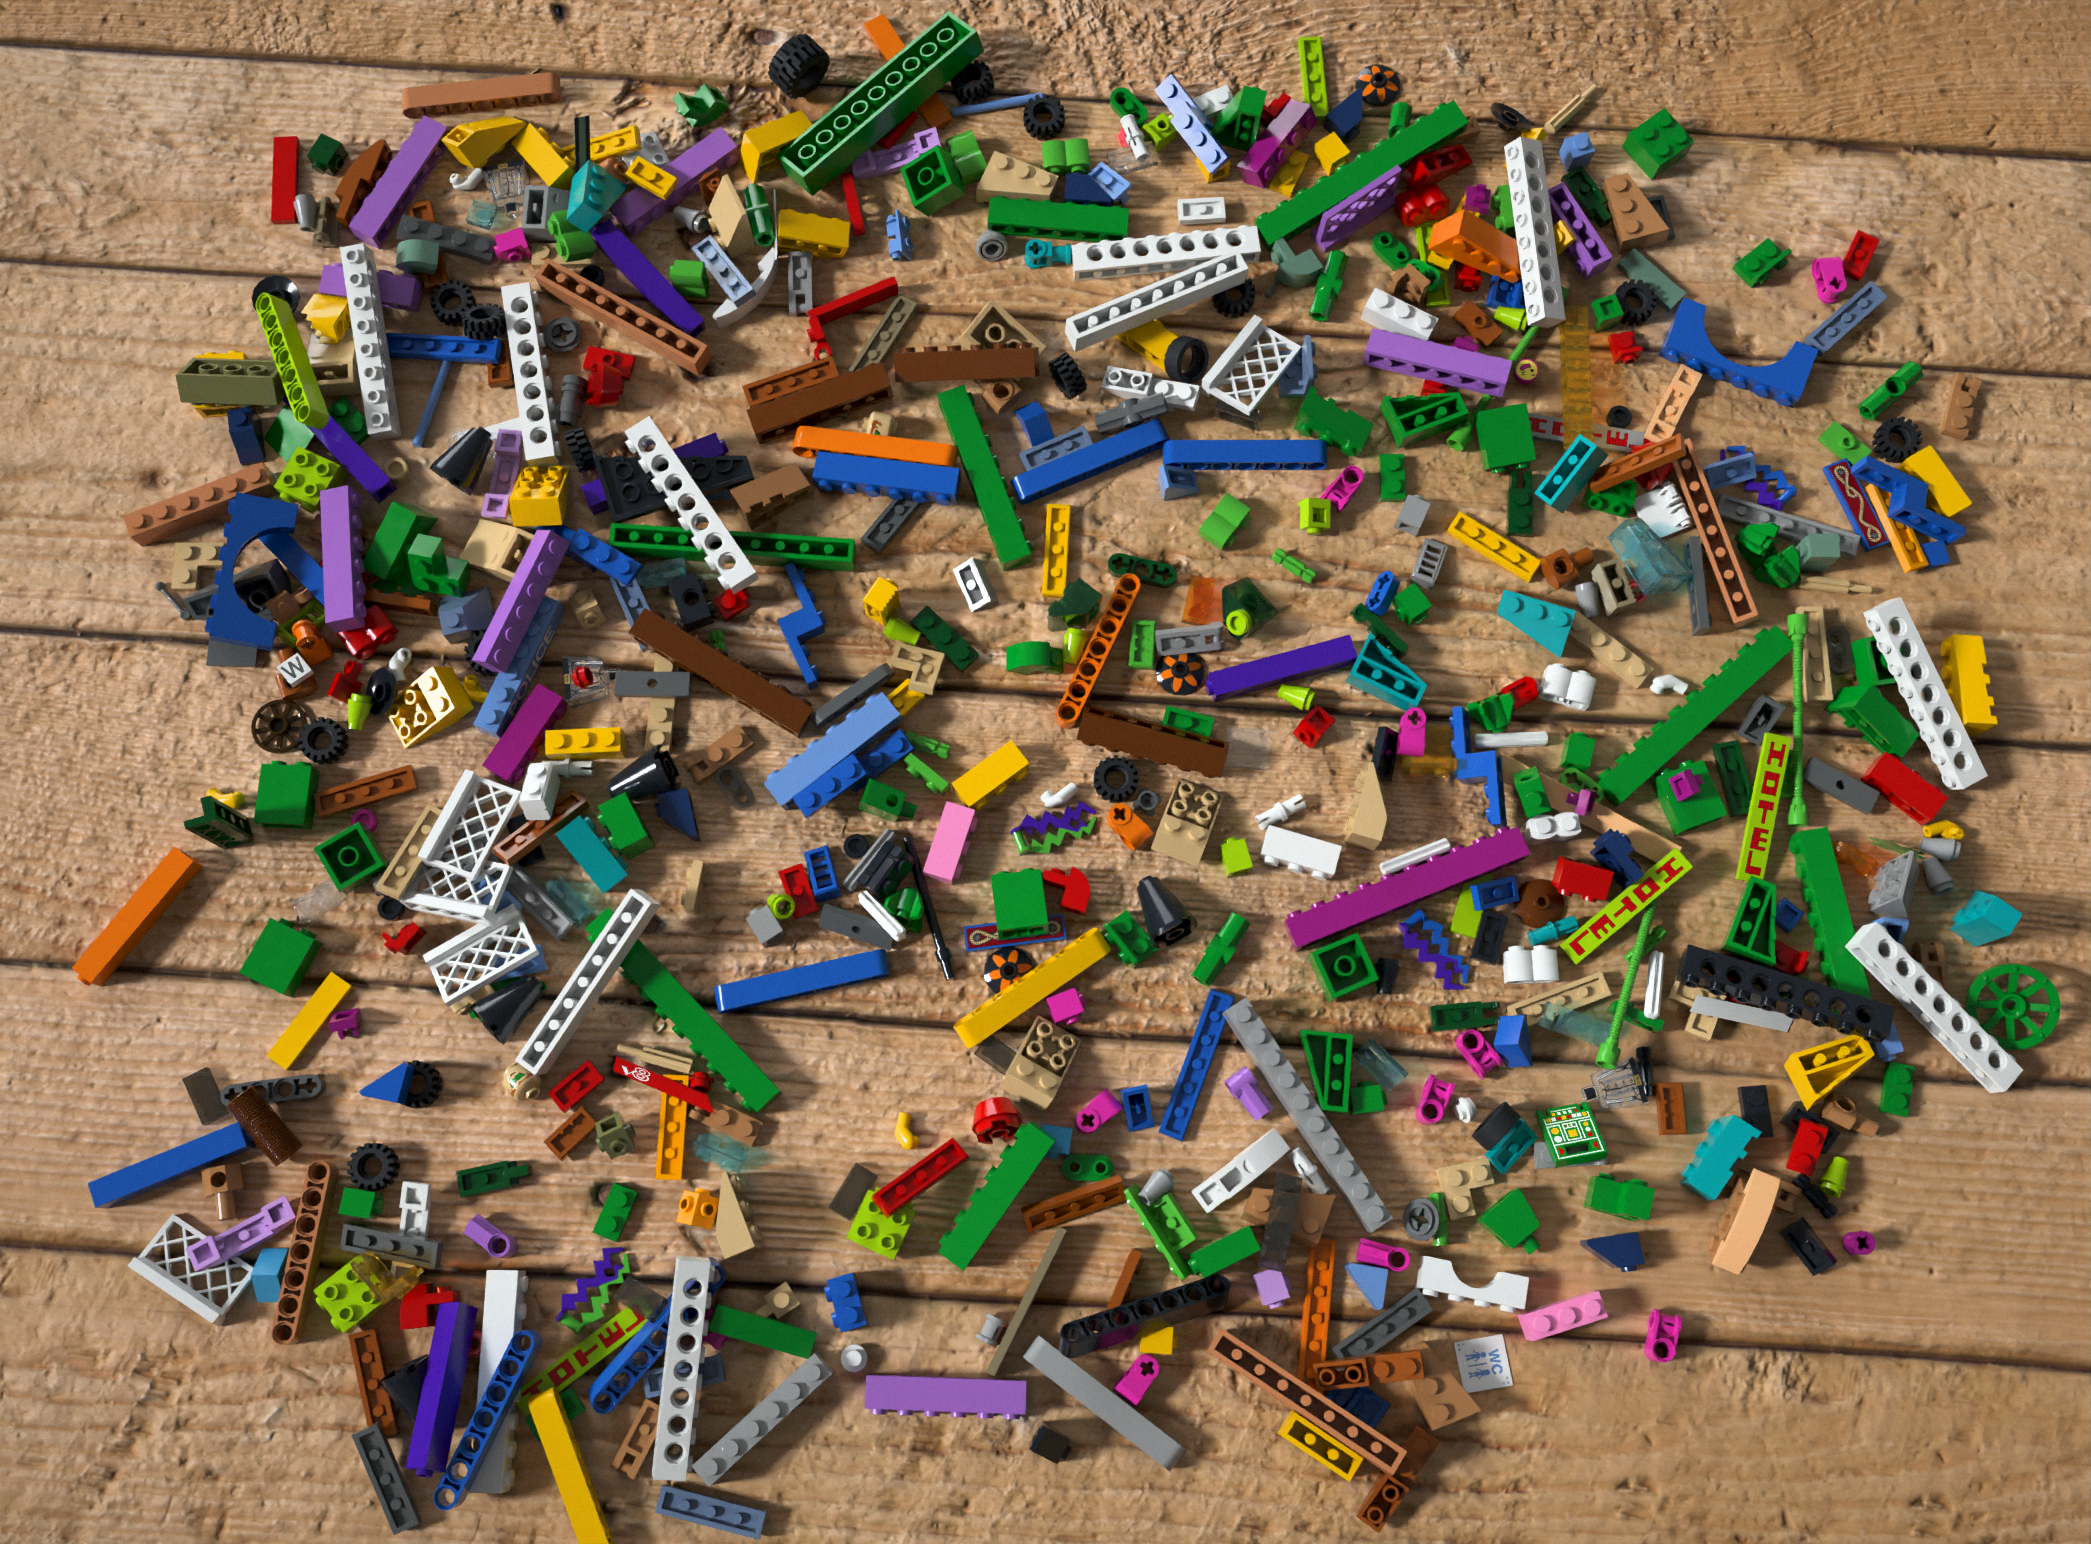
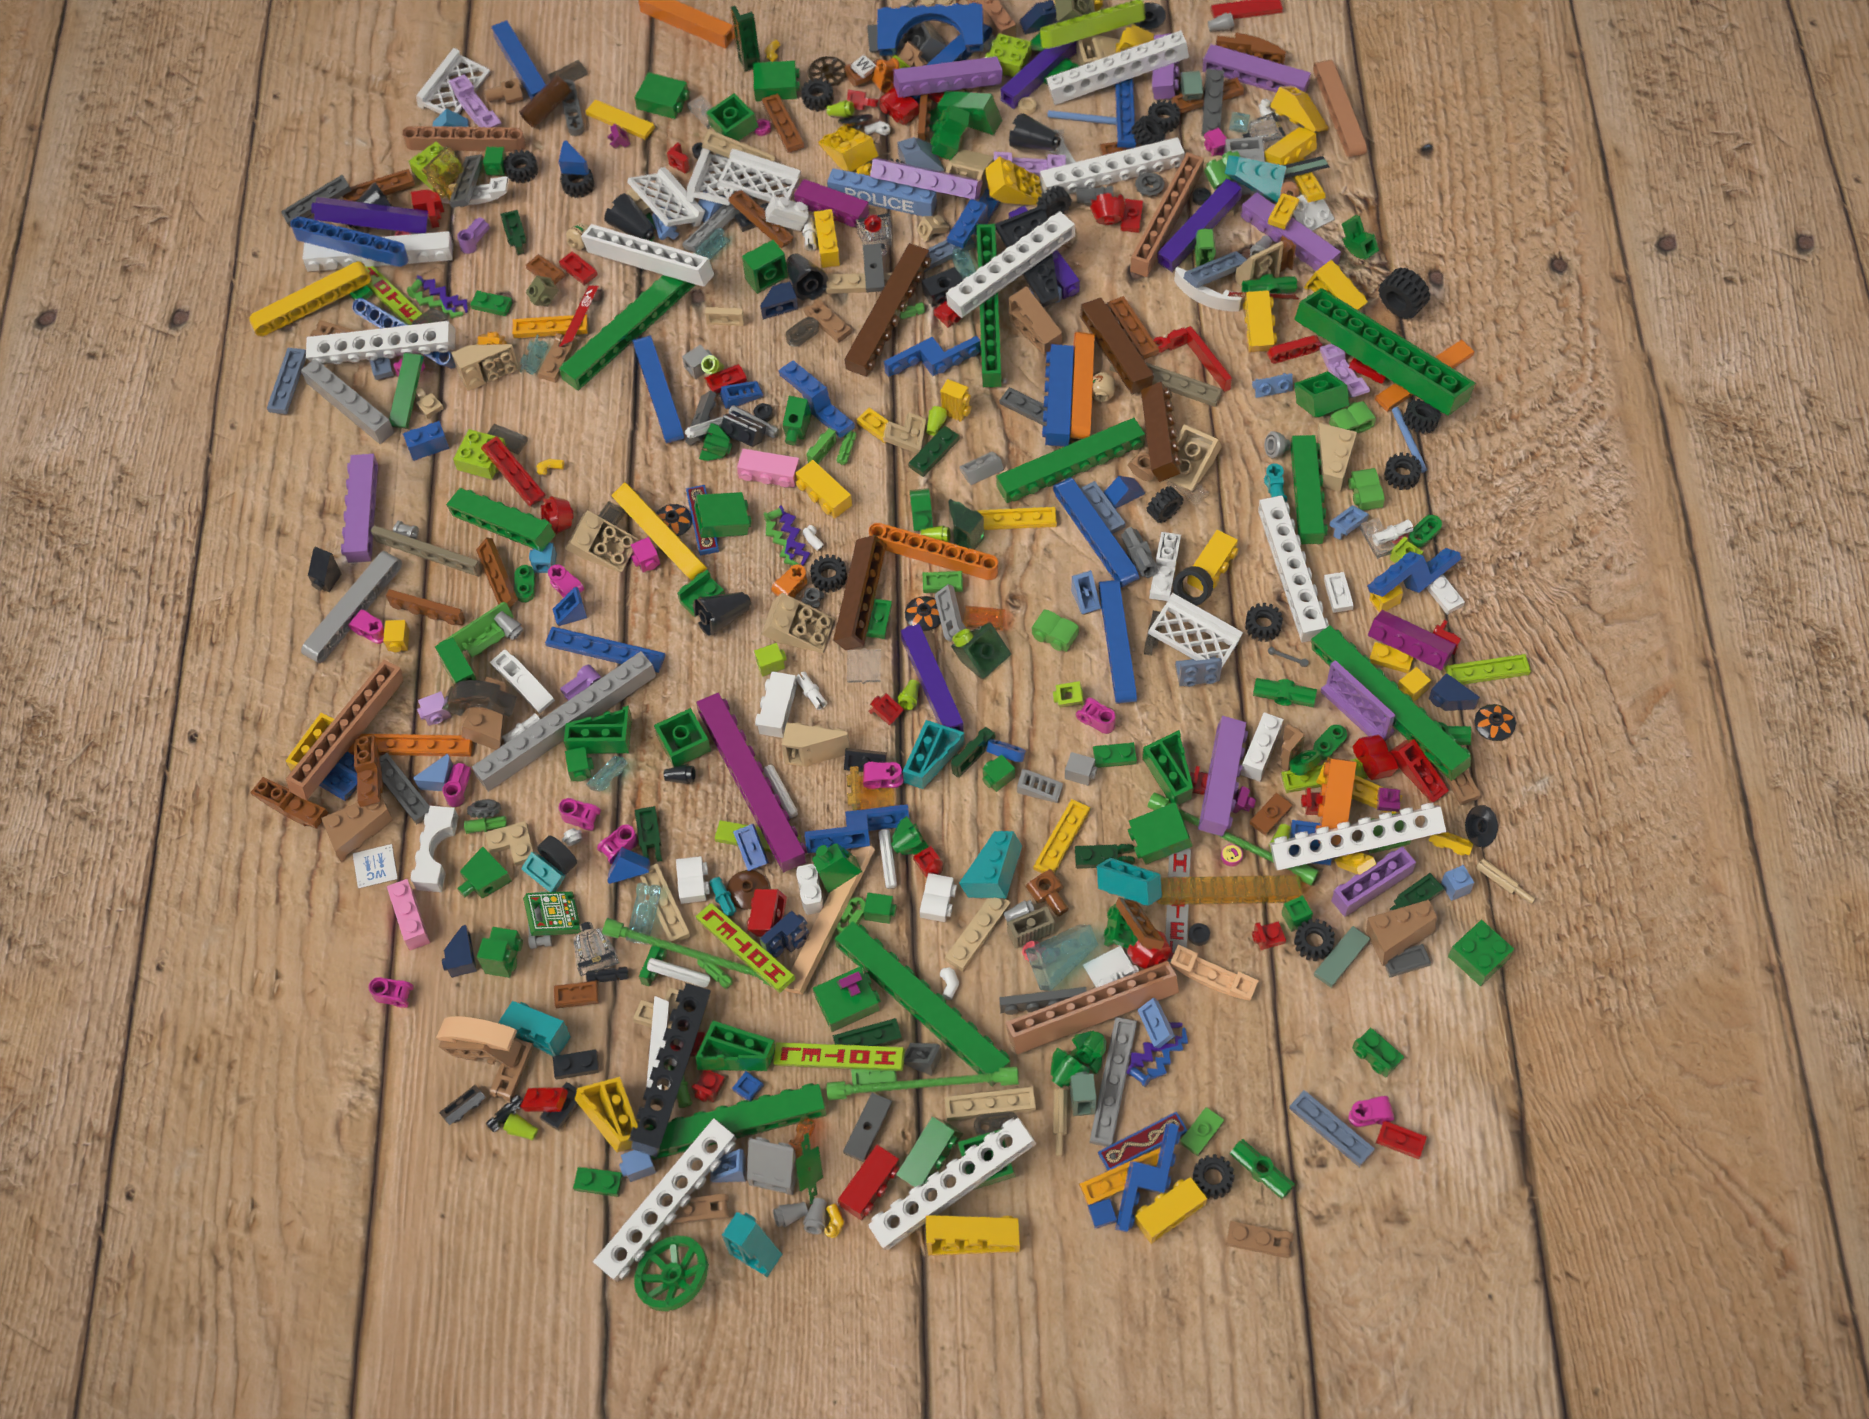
camera: 90 degrees right, 15 degrees down
dark green brick [307,133,348,176] -> none
dark tan hinge [312,196,340,247] -> none
teal wedge [555,814,628,893] -> none
tan axle [617,1043,695,1074] -> none
red plate [689,1072,714,1093] -> none
medium blue brick [764,692,903,810] -> none
light grey plate [788,251,814,316] -> none
dark grey beam [810,663,895,729] -> none
white plate [841,1344,868,1372] -> none
black bar [902,836,955,981] -> none
red brick [1042,867,1090,916] -> none
black beam [1059,1275,1231,1358] -> none
dark blue slope [1064,172,1111,207] -> none
white brick [1065,249,1248,352] -> none
dark green beam [1108,553,1177,589] -> none
green piece [1191,912,1250,987] -> none
green wedge [1211,86,1267,151] -> none
sand green brick [1270,238,1323,287] -> none
bright green axle [1272,548,1317,583] -> none
green wedge [1294,386,1374,458] -> none
piece [1398,909,1469,990] -> none
black plate [1469,910,1508,966] -> none
magenta tile [1566,788,1598,816] -> none
blue arch [1659,298,1818,407] -> none
medium nougat piece [1821,1090,1879,1138] -> none
magenta bush [1842,1231,1875,1255] -> none

